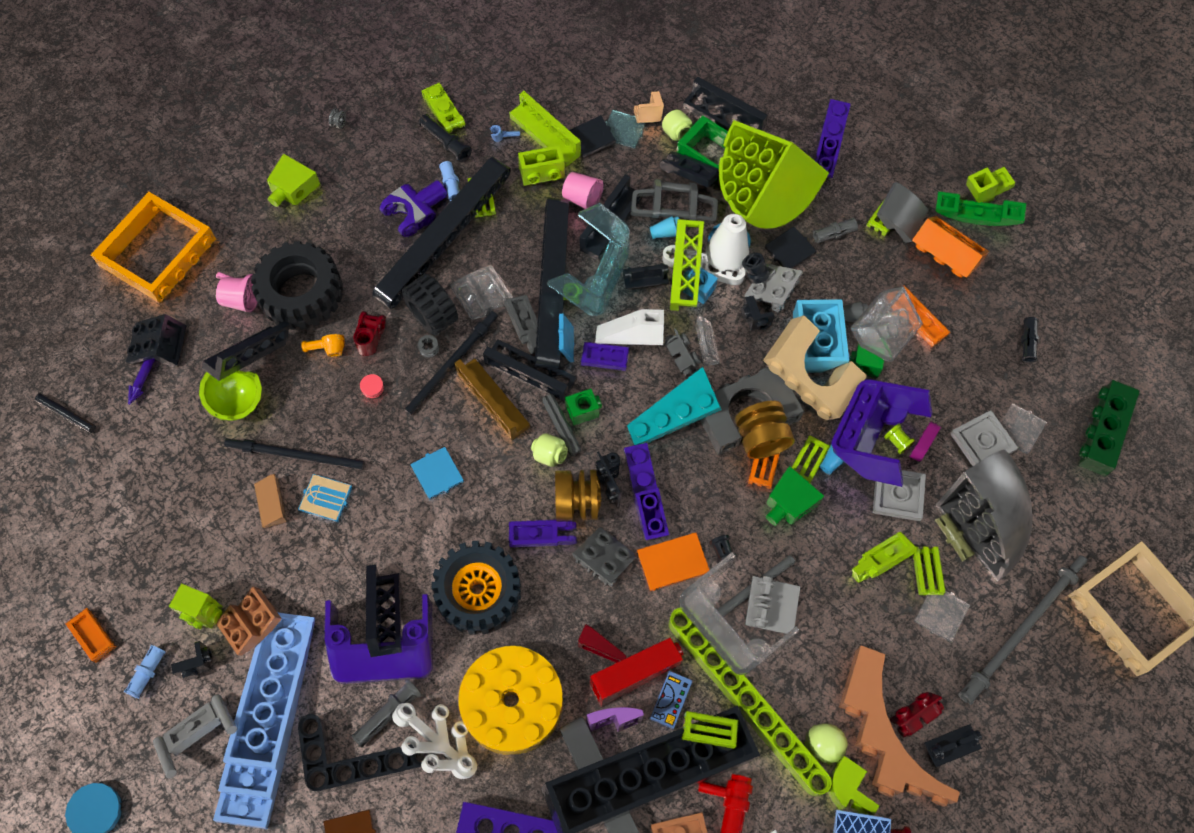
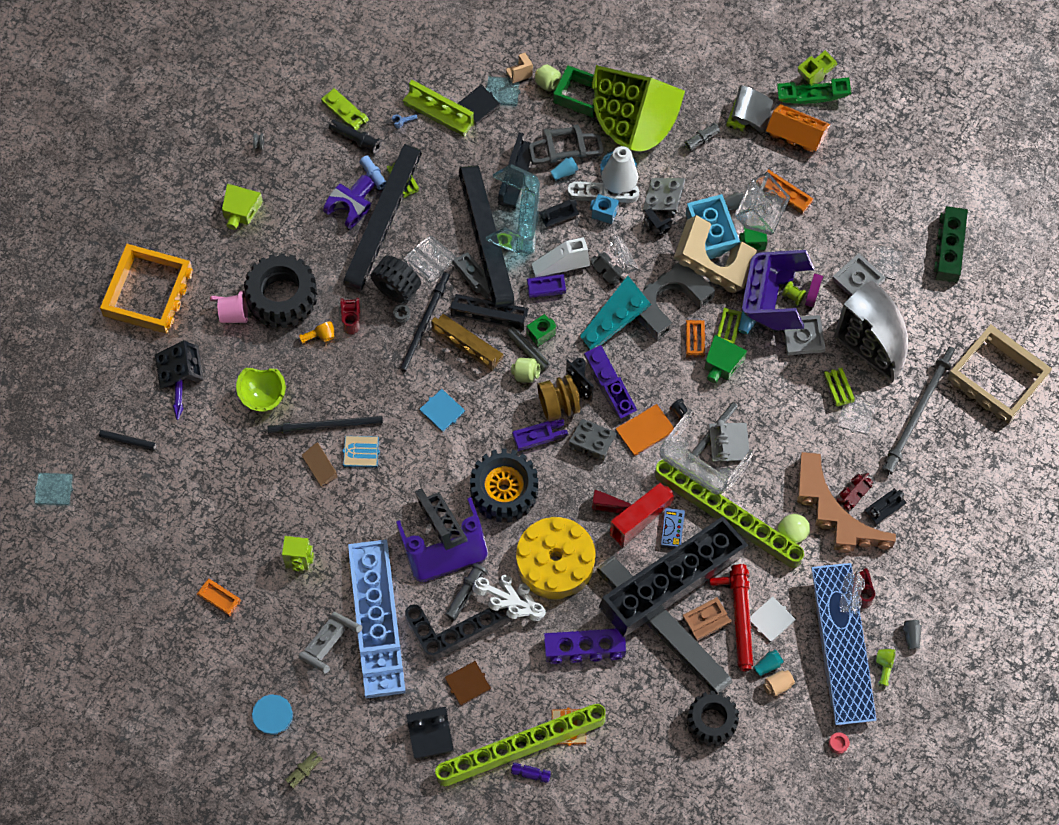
camera: 15 degrees left, 0 degrees up
light blue pin [124,645,166,699] -> none
black bracket [171,641,213,680] -> none
black fence [202,321,290,381] -> none
nougat slope [216,587,282,656] -> none
coral tile [360,374,384,398] -> none
lime brick [518,145,565,186] -> none
dark azure piece [558,313,575,362] -> none
bright pink hat [562,172,604,211] -> none
medium lavender slope [587,707,644,732] -> none
black hinge [660,151,719,187] -> none
lime fence [670,219,704,311] -> none
lime tile [682,711,738,749] -> none
black fence [683,77,768,131] -> none
pearl gold wheel [735,401,795,459] -> none
black wheel [742,253,770,284] -> none
black piece [764,226,817,269] -> none
dark purple slope [815,99,851,178] -> none
lime brick [828,756,880,815] -> none
lime hinge [852,532,917,583] -> none
olive pin [935,513,975,562] -> none
black pin [1021,317,1040,363] -> none

